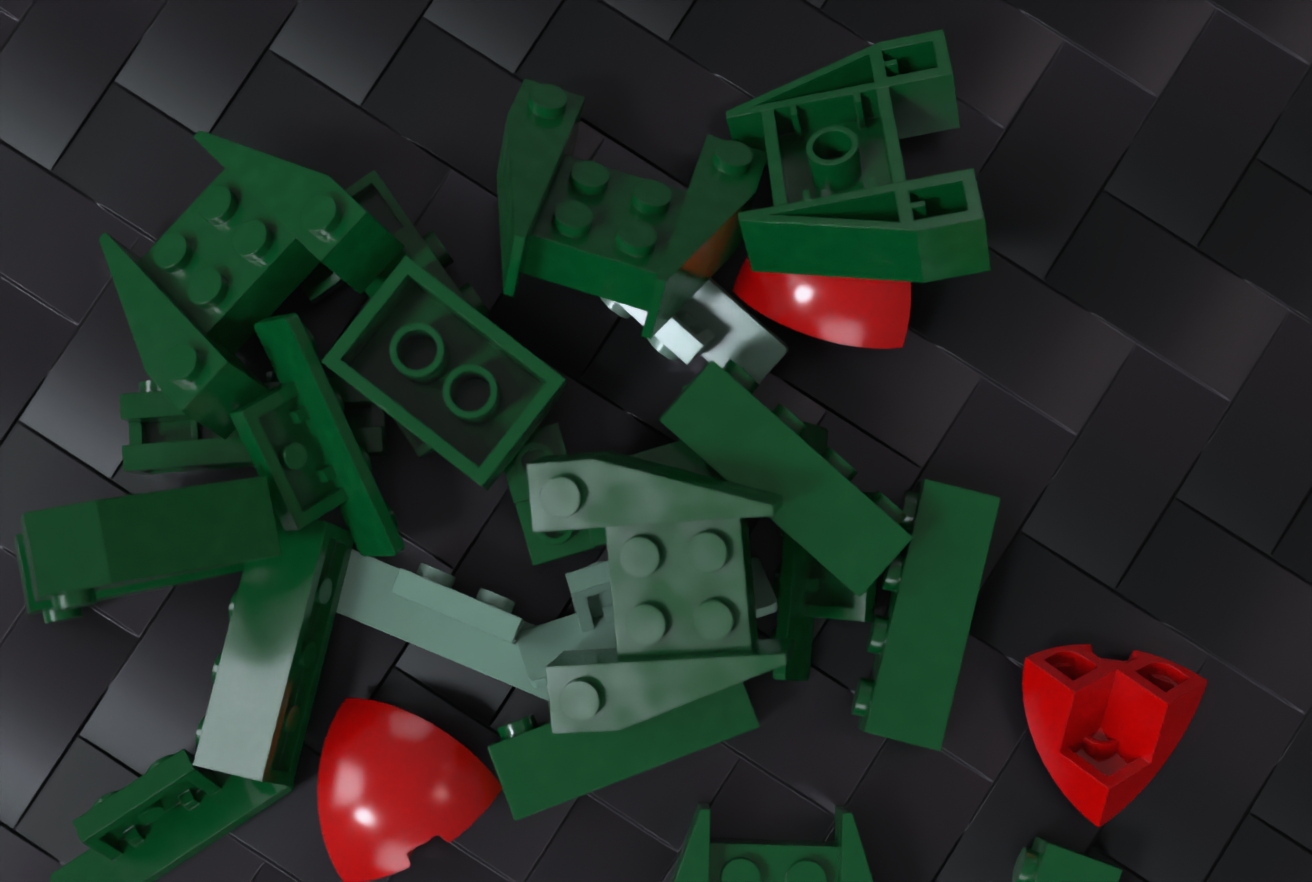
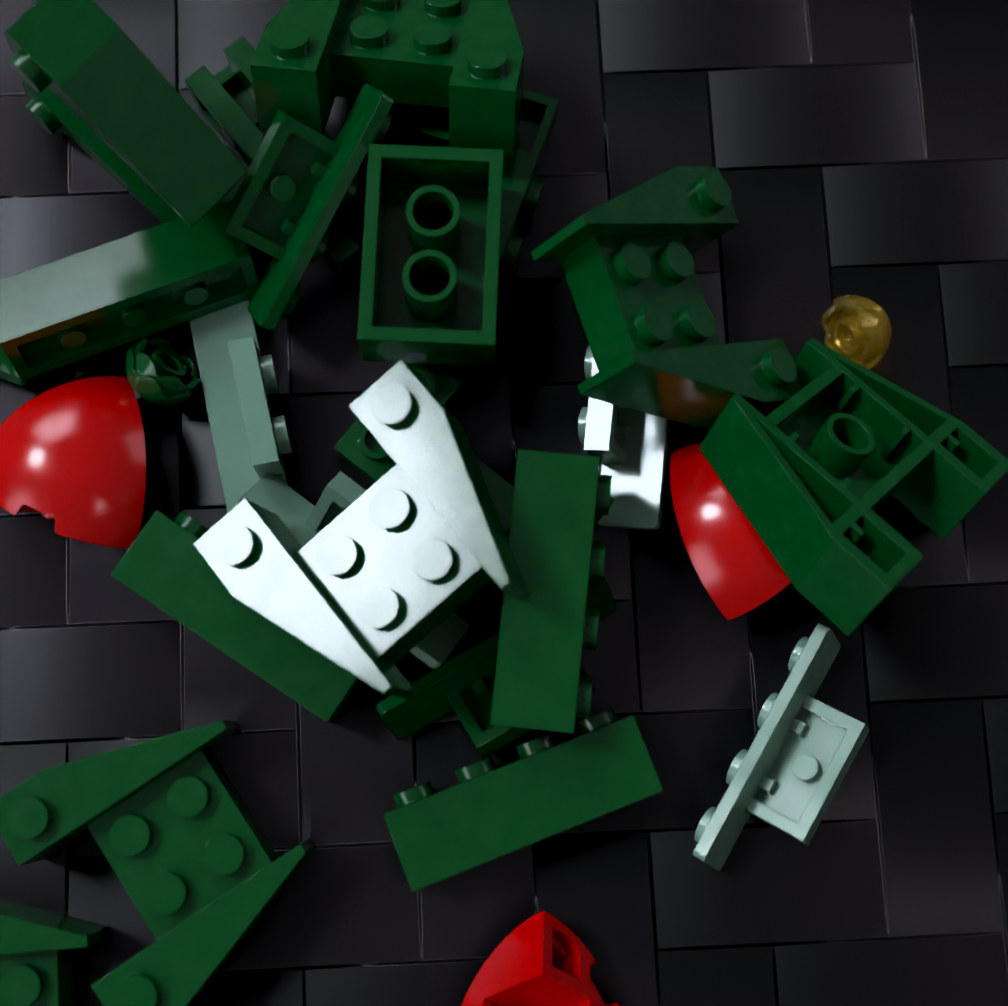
camera: 55 degrees right, 5 degrees down
none -> dark green plate [125,336,201,406]
none -> sand green bracket [693,624,870,871]
none -> clear yellow plate [821,295,892,369]

